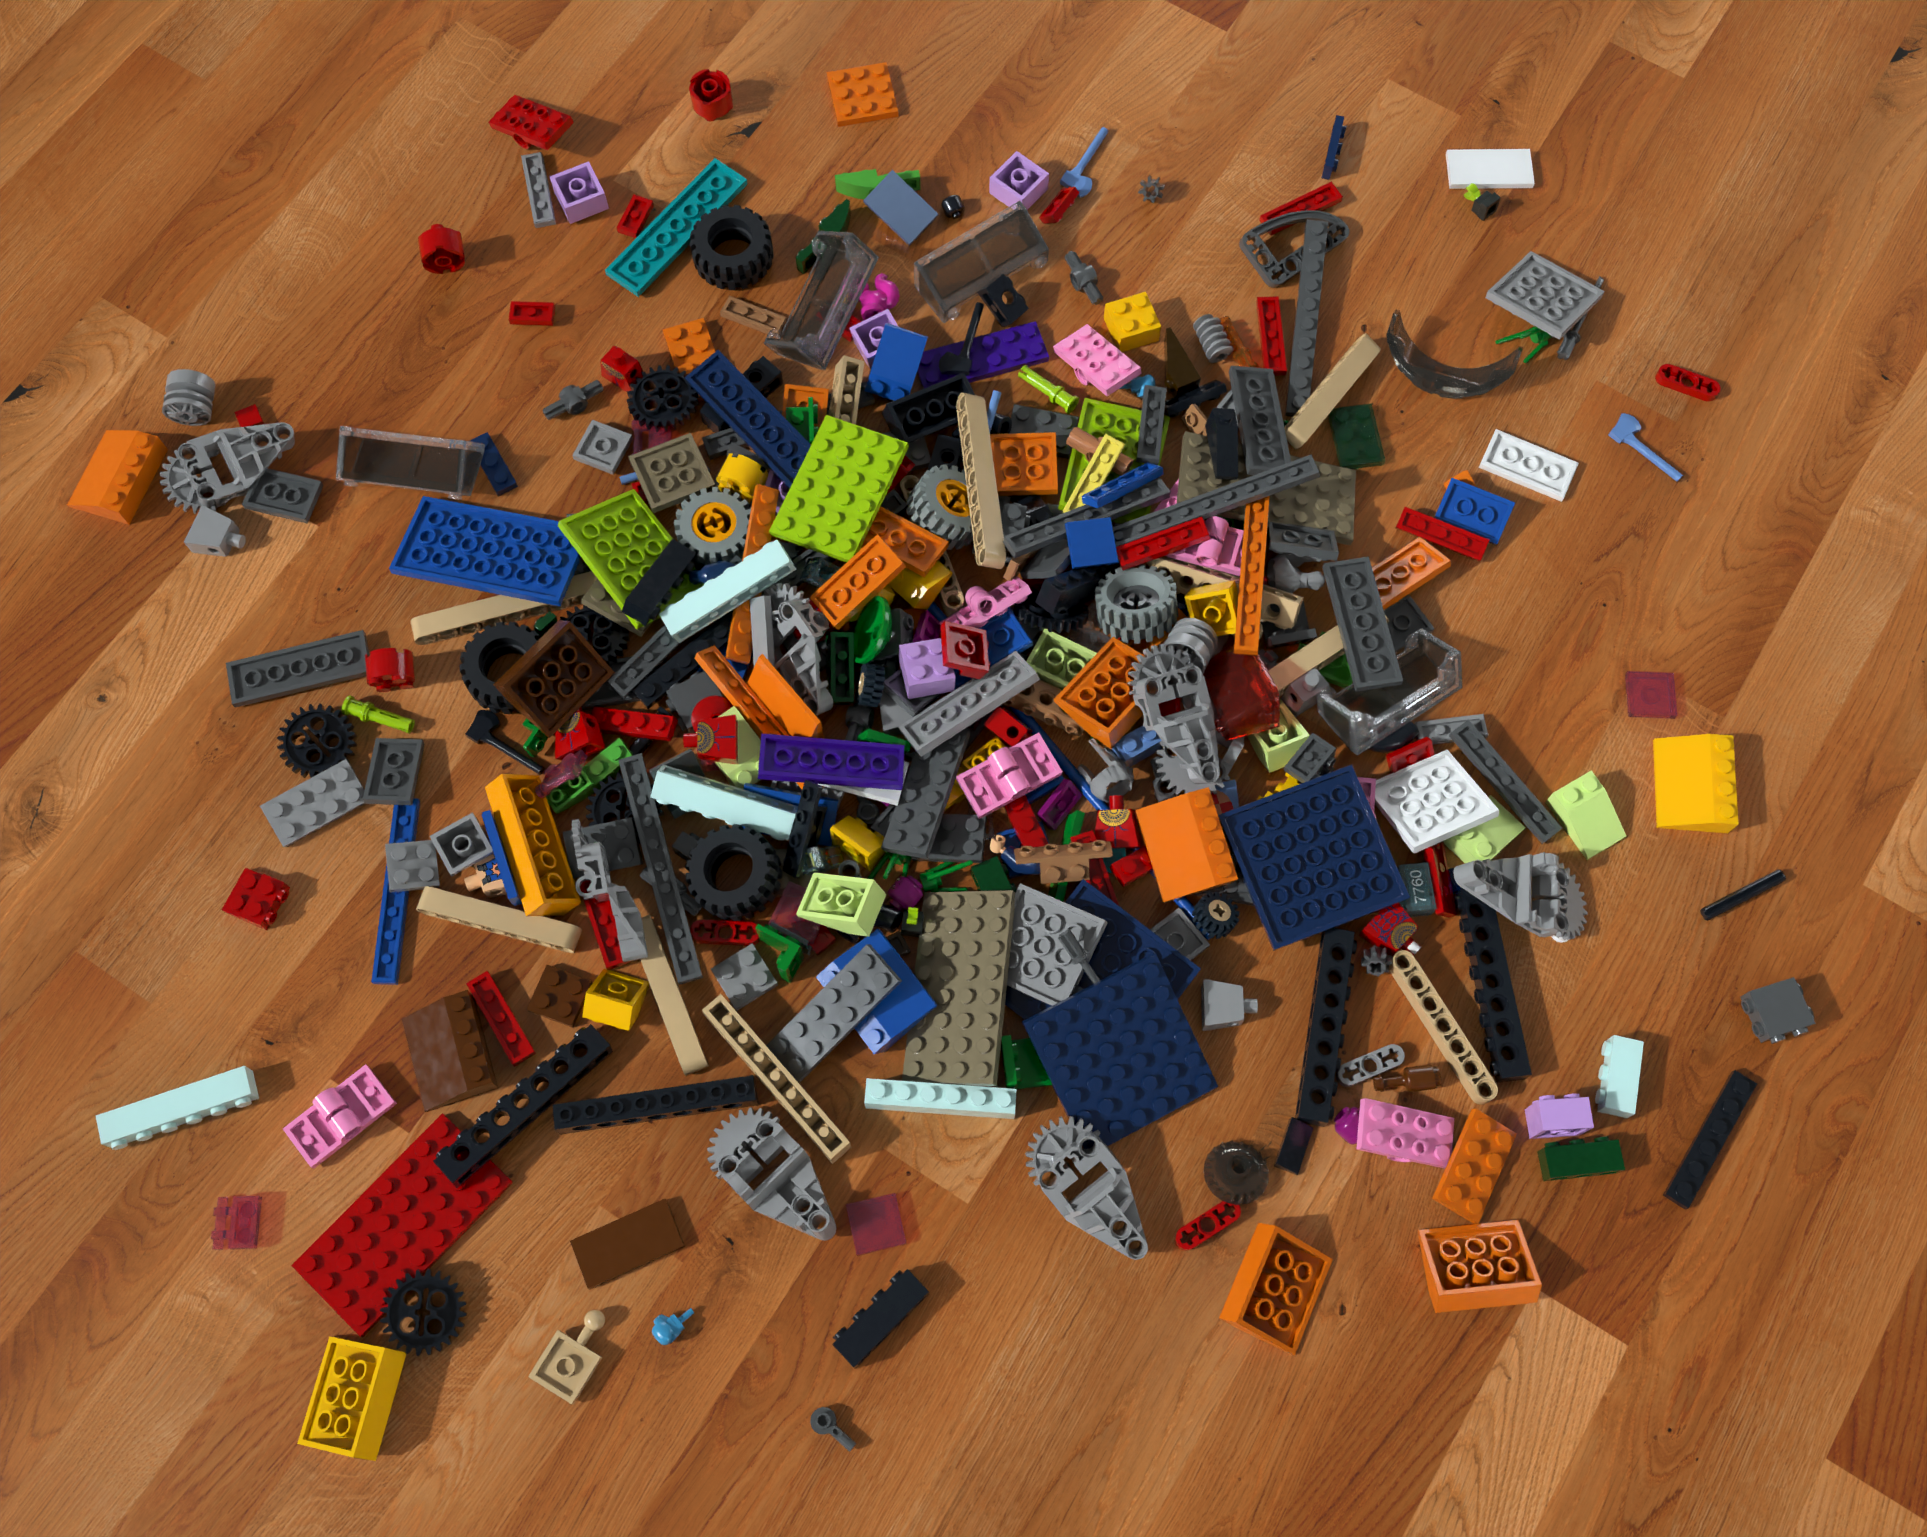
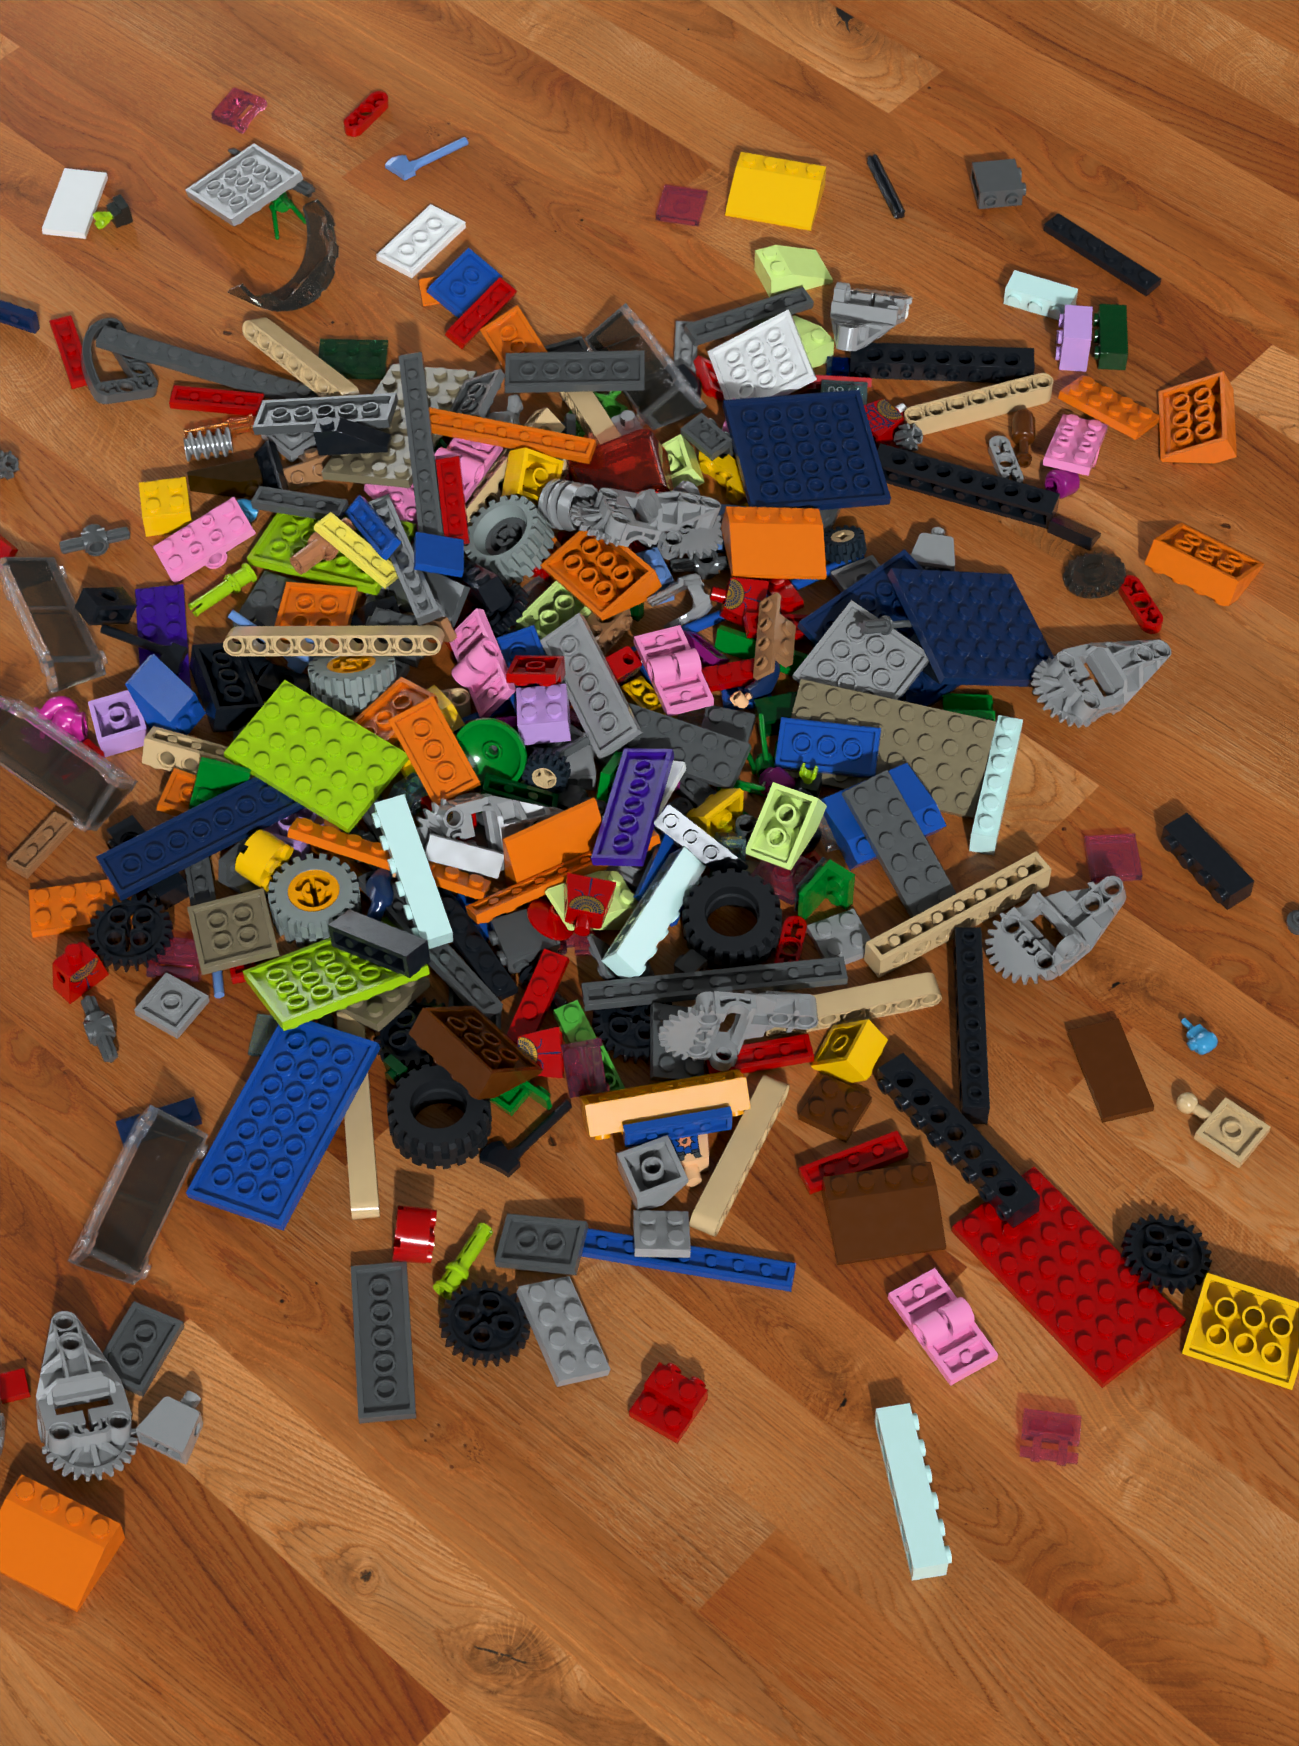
camera: 80 degrees left, 15 degrees down
none -> clear pink plate [211,87,268,133]
none -> blue tile [775,717,881,778]

